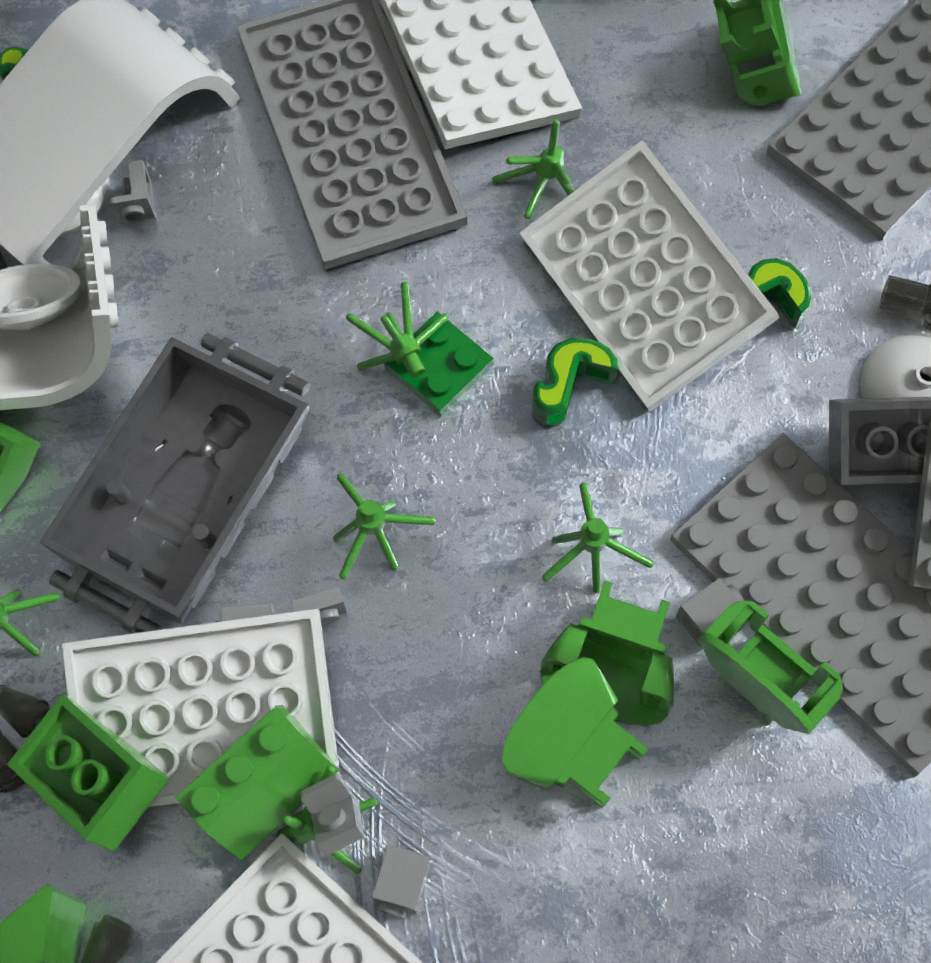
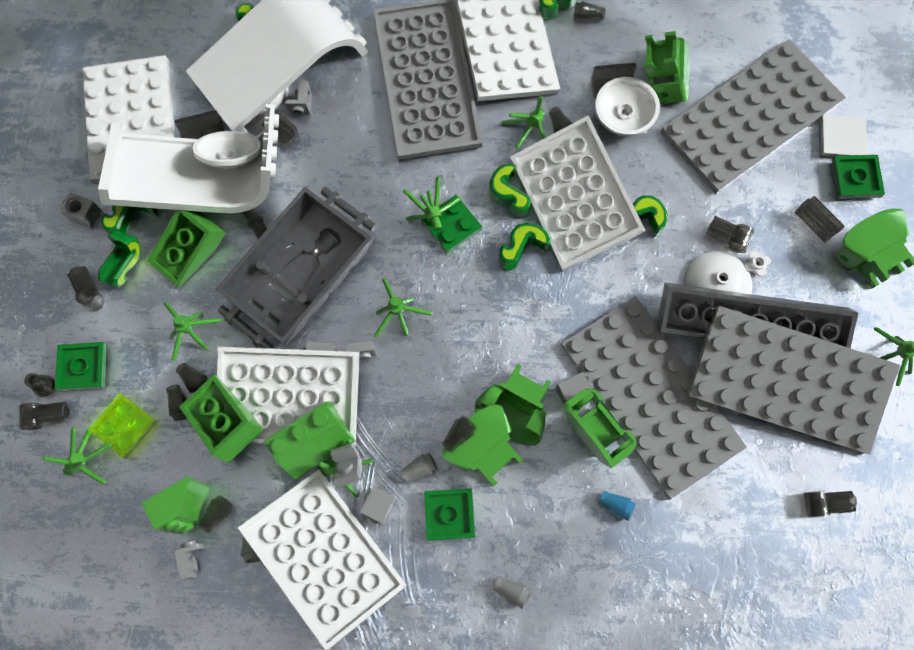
camera: 10 degrees right, 5 degrees up
bright green plant [542,482,654,593] -> none
none -> clear smoke axle [242,208,267,239]
none -> clear smoke panel [254,103,300,153]
none -> light grey cone [401,453,438,482]
none -> green plate [424,488,475,541]
none -> clear smoke cone [442,415,477,453]
none -> green animal [489,163,531,218]
none -> clear smoke cone [549,107,573,133]
none -> clear smoke panel [591,63,636,98]
none -> white dish [595,77,660,136]
none -> dark azure cone [598,491,636,521]

